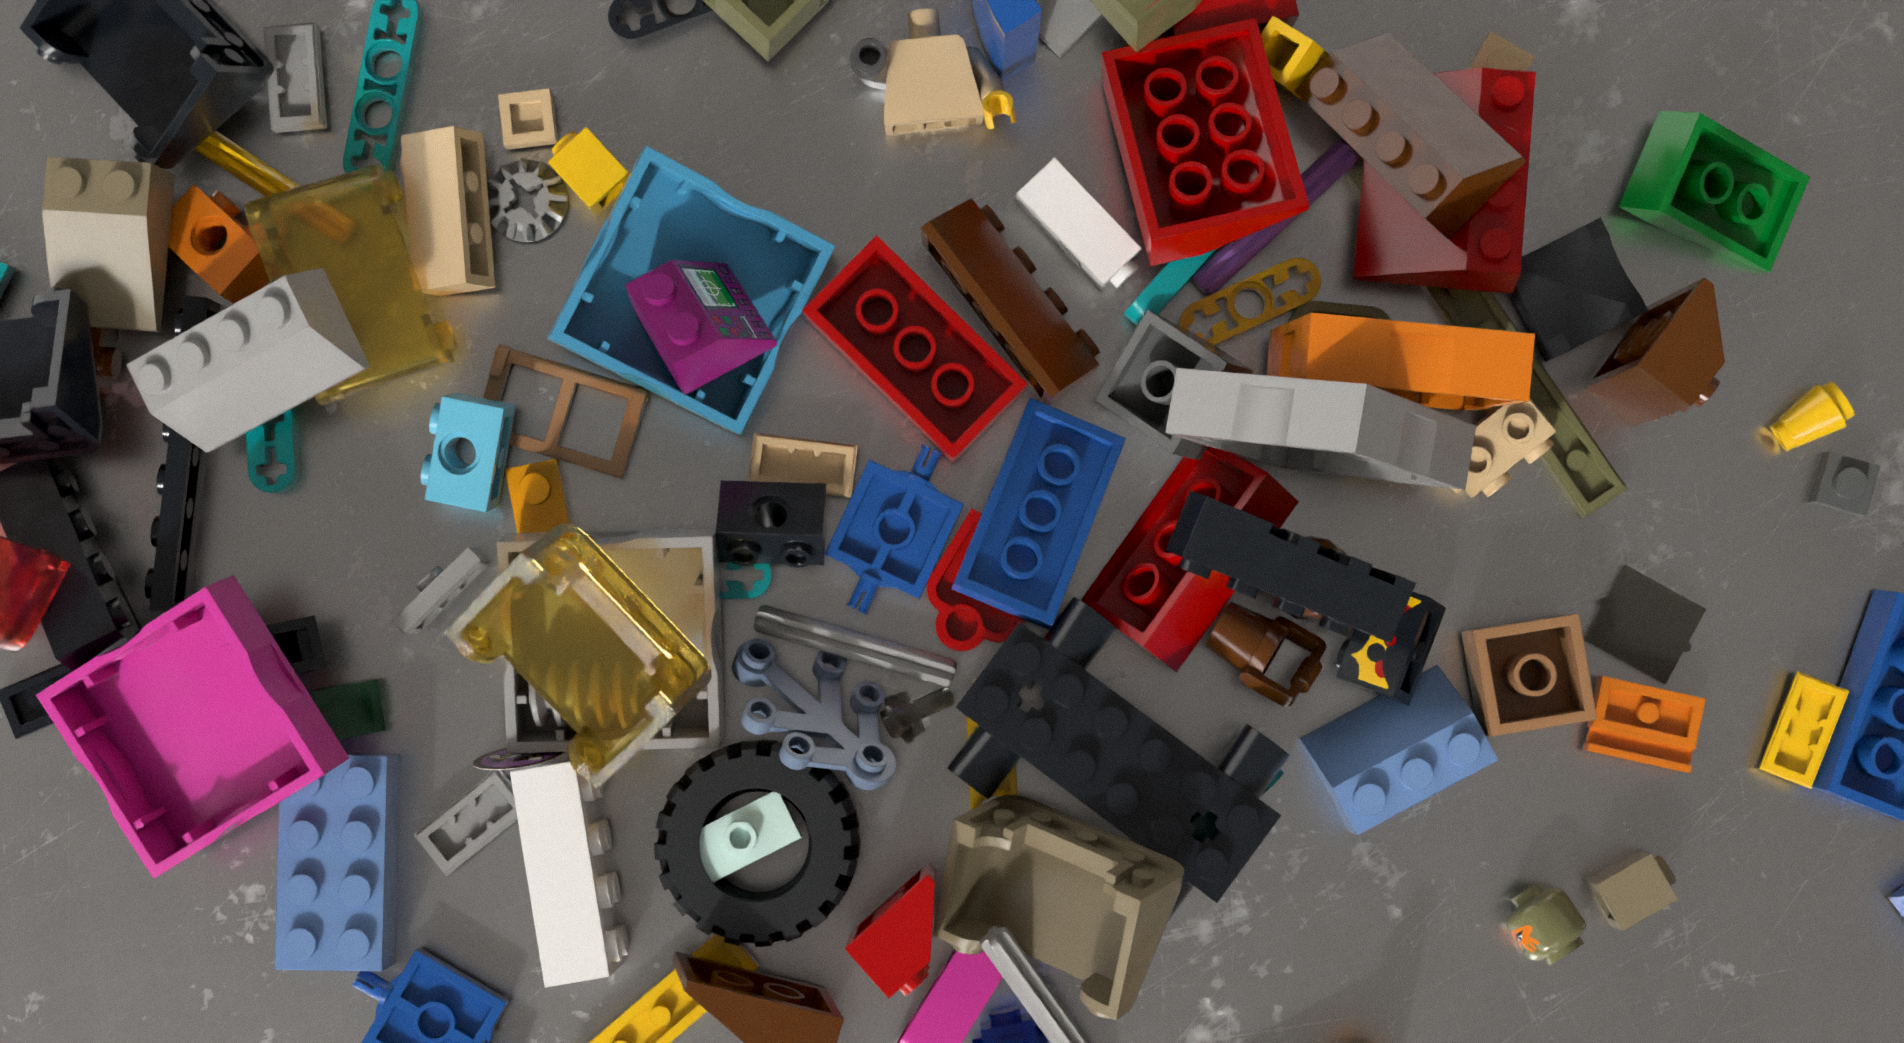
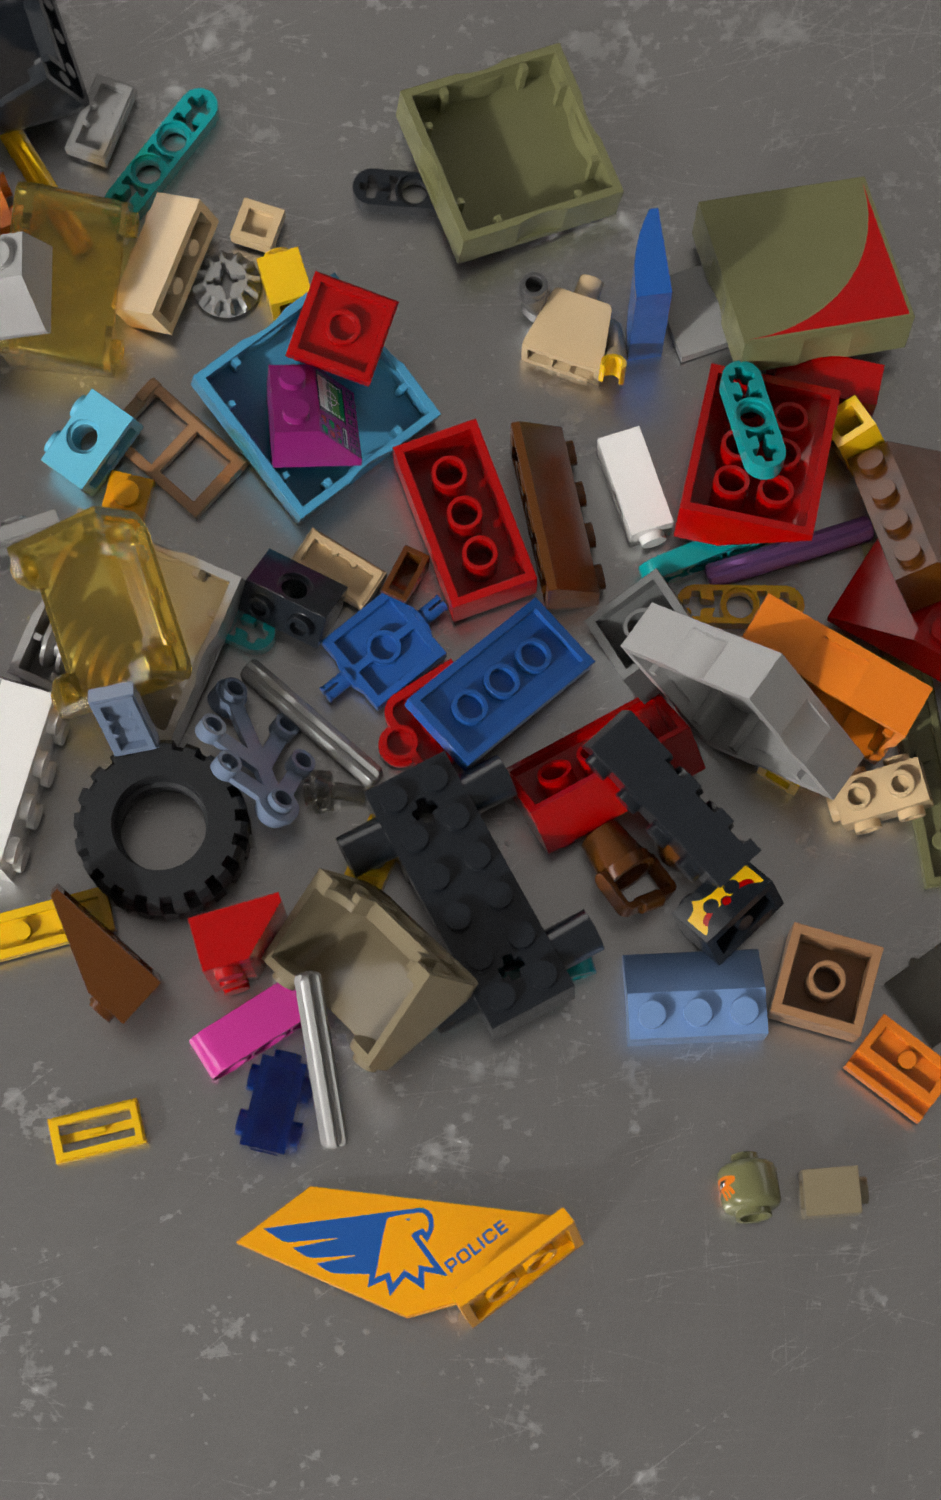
camera: 25 degrees right, 10 degrees down
light aqua plate [700,791,803,882] -> none
none -> sand blue plate [88,681,159,756]
none -> red plate [285,271,399,387]
none -> reddish brown piece [381,545,430,604]
none -> teal beam [719,361,786,480]

